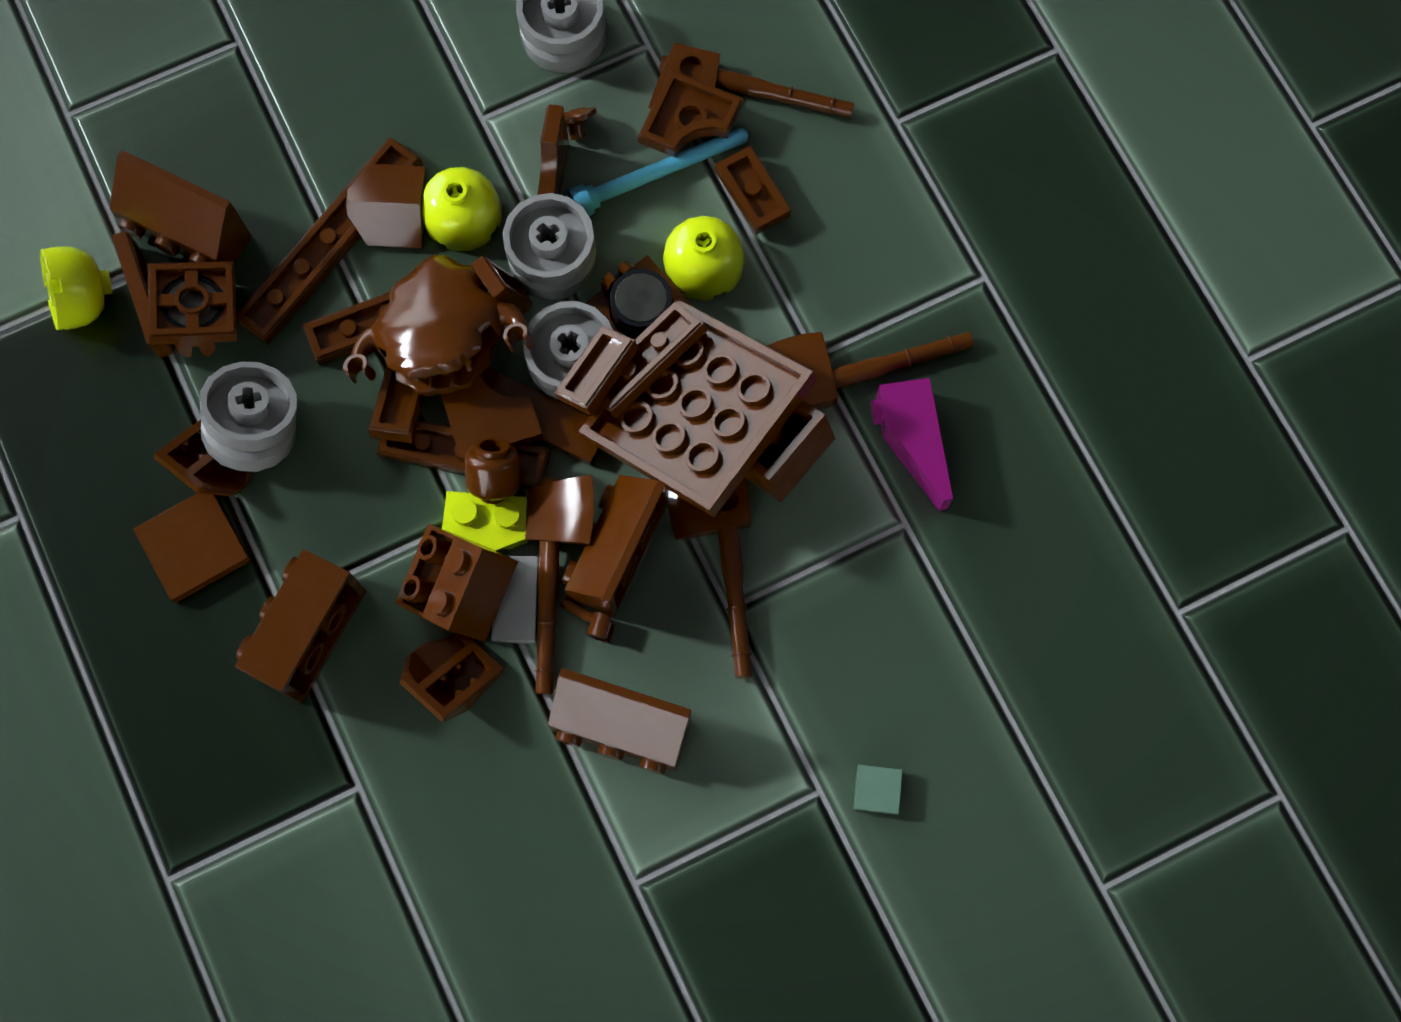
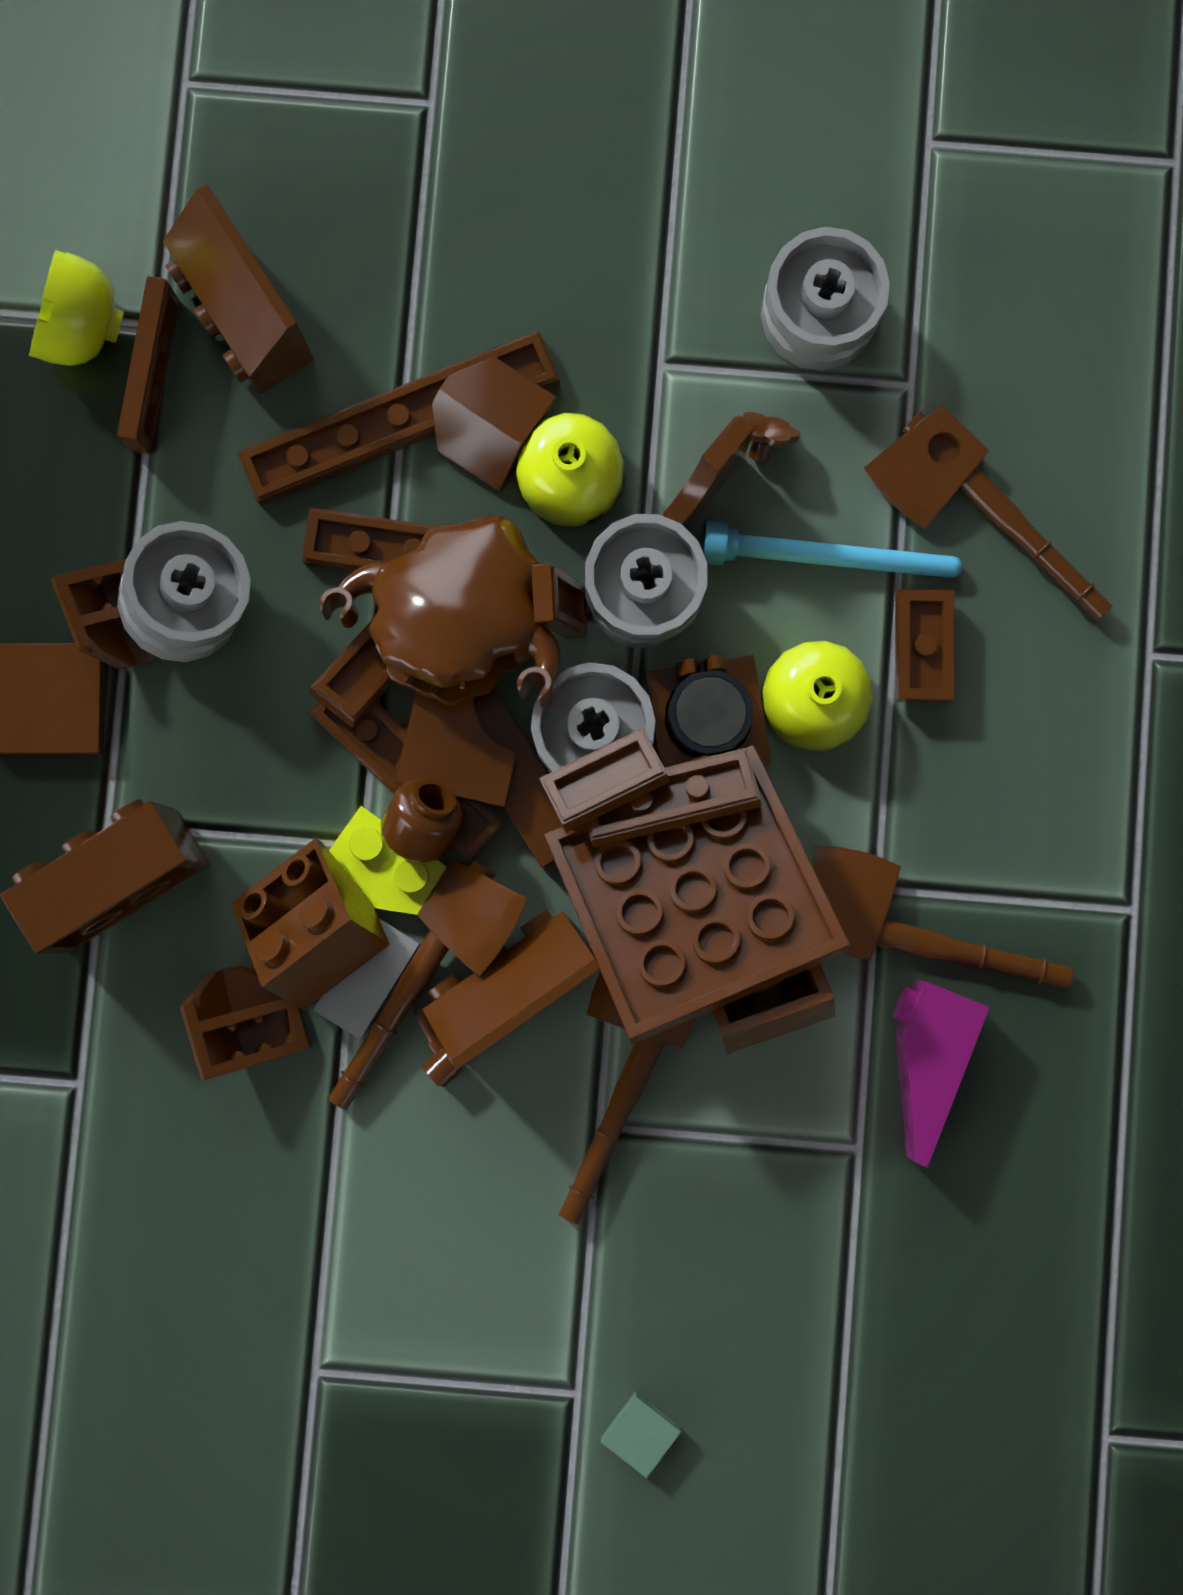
camera: 30 degrees right, 10 degrees up
reddish brown piece [148,261,238,357] -> none
slope [548,668,692,775] -> none
reddish brown tile [638,69,744,157] -> none

